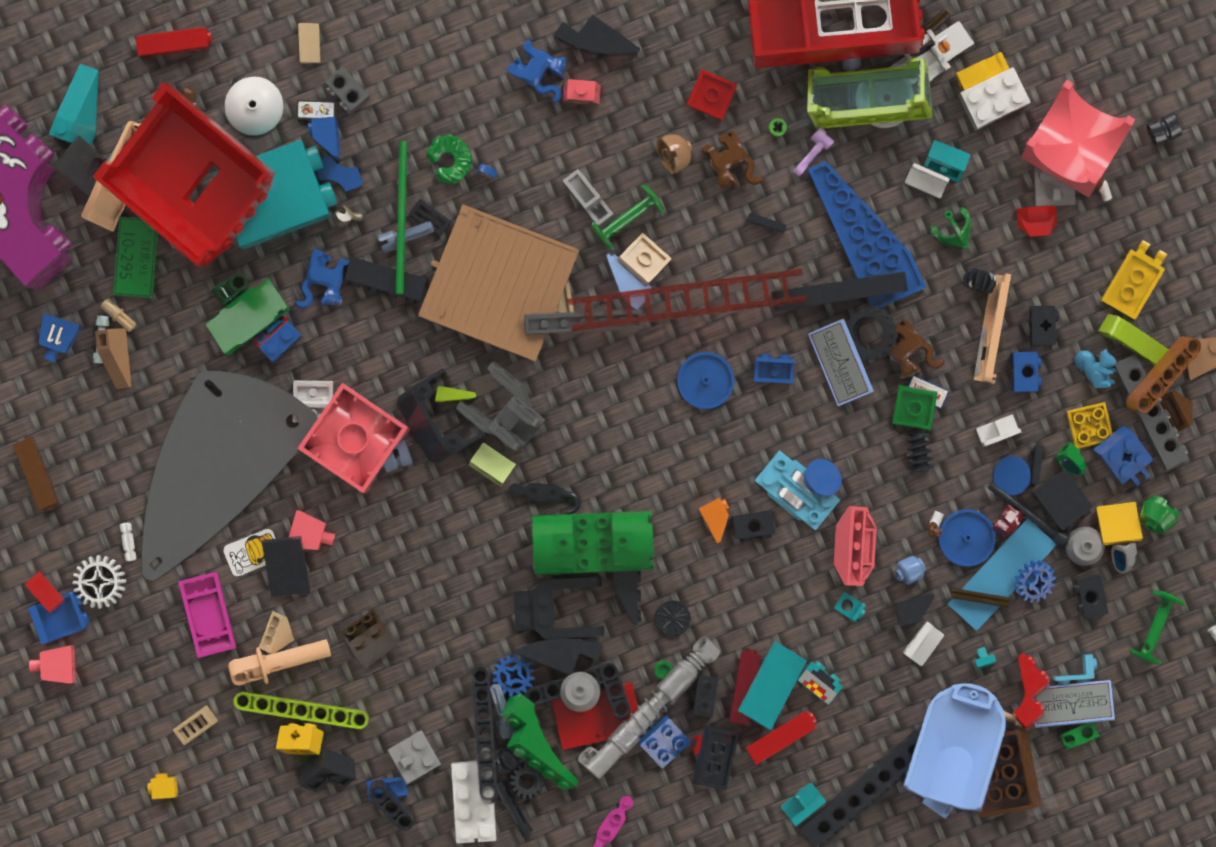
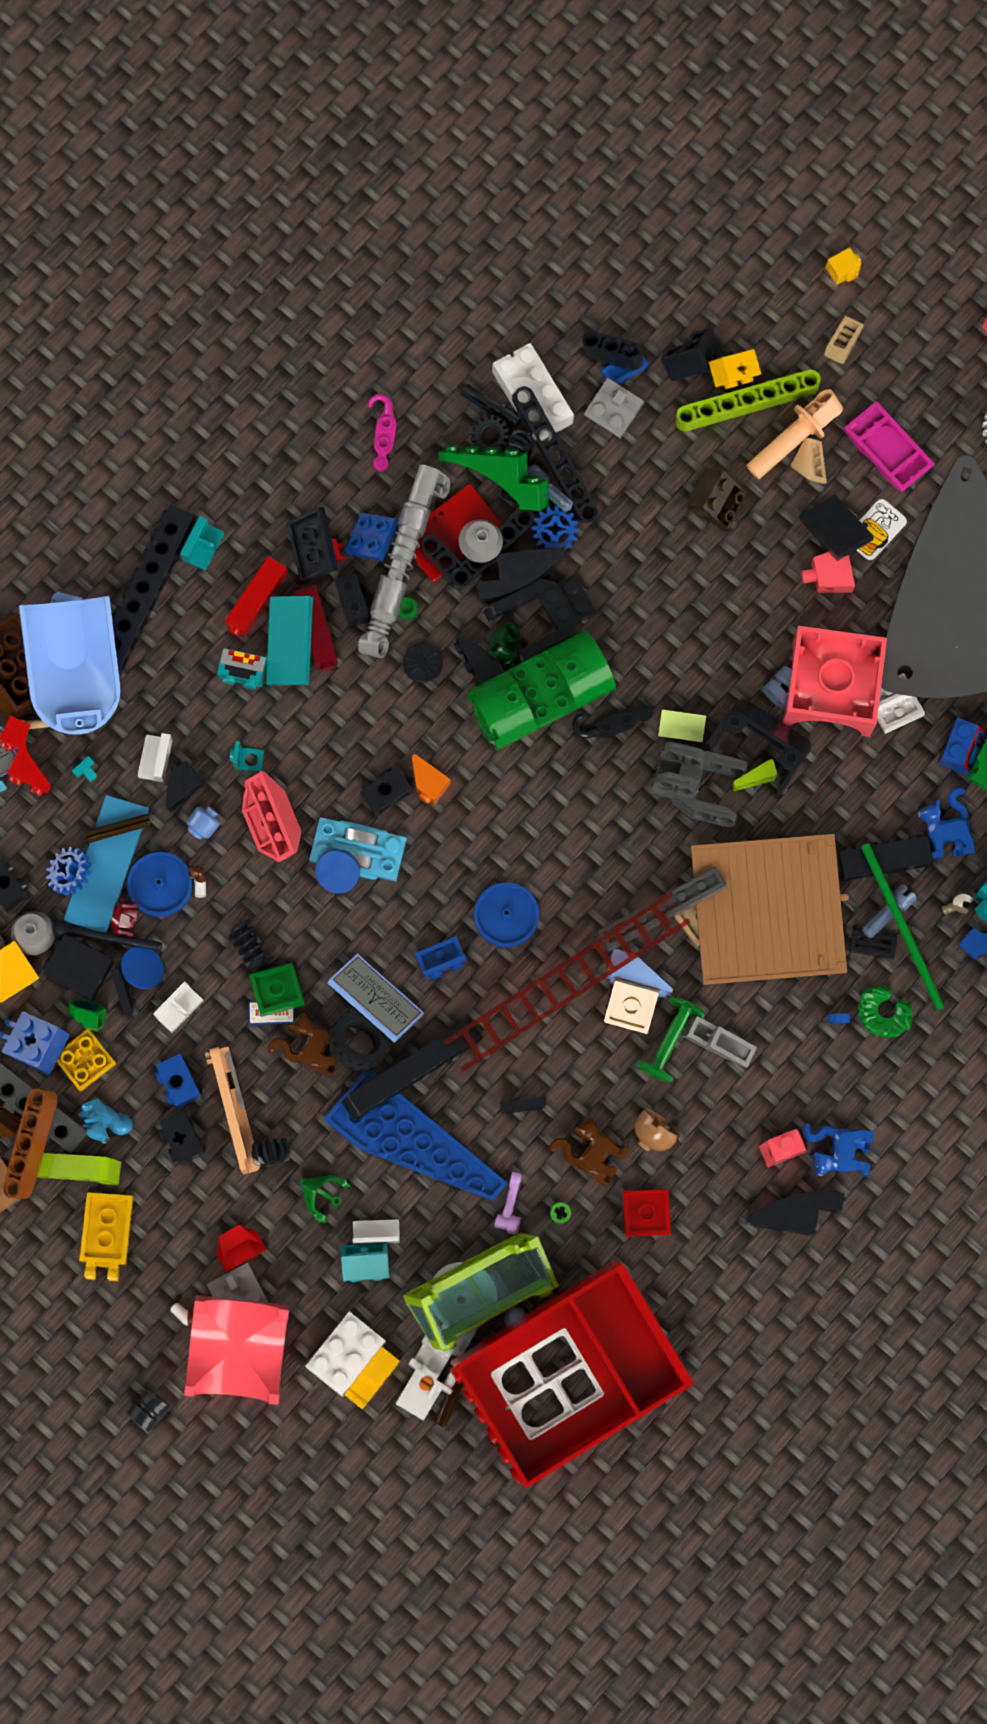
camera: 155 degrees right, 10 degrees down
none -> dark green piece [489,623,520,667]

